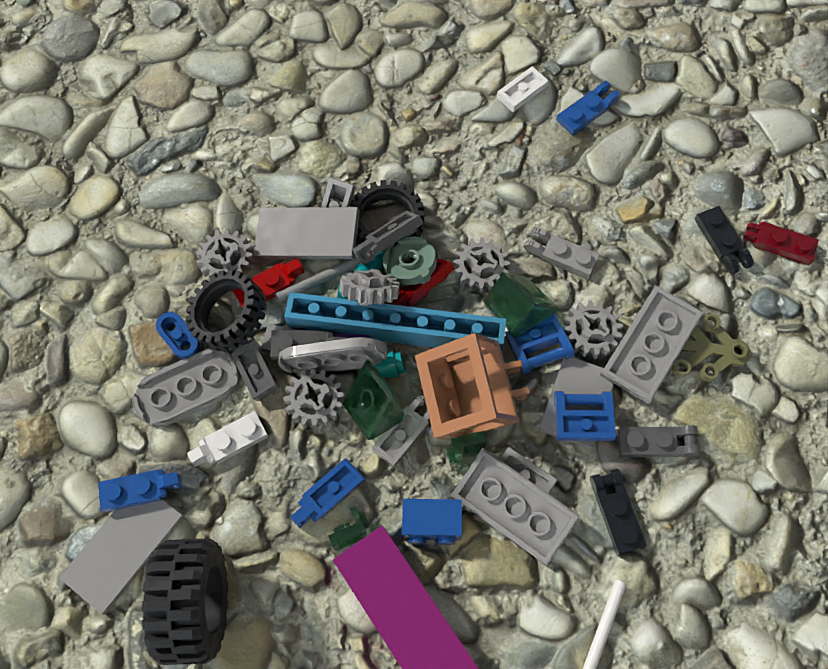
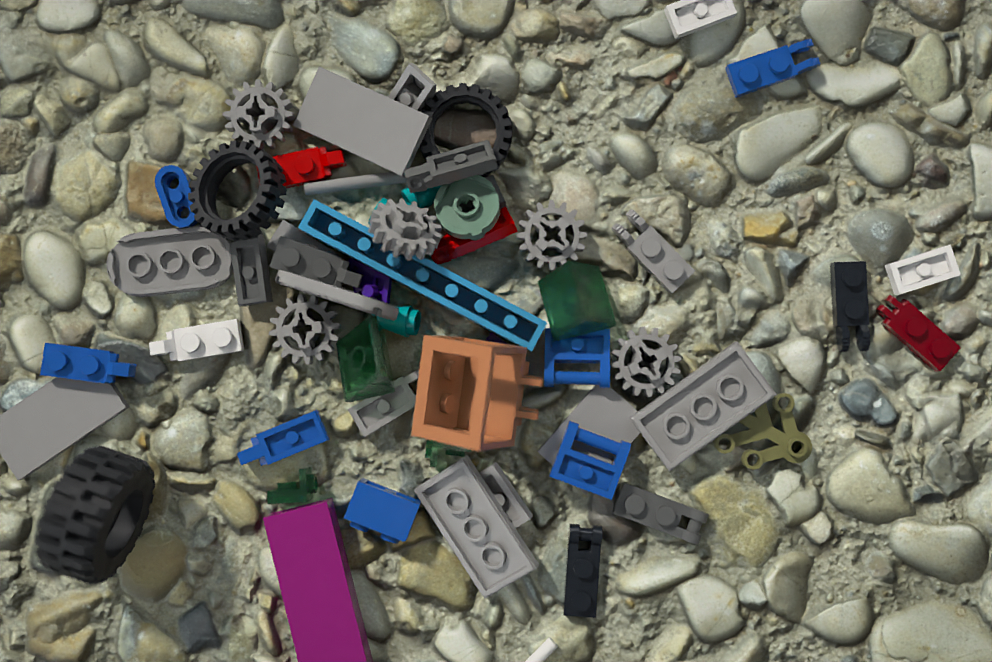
camera: 20 degrees right, 20 degrees up
none -> white plate [884,244,961,295]

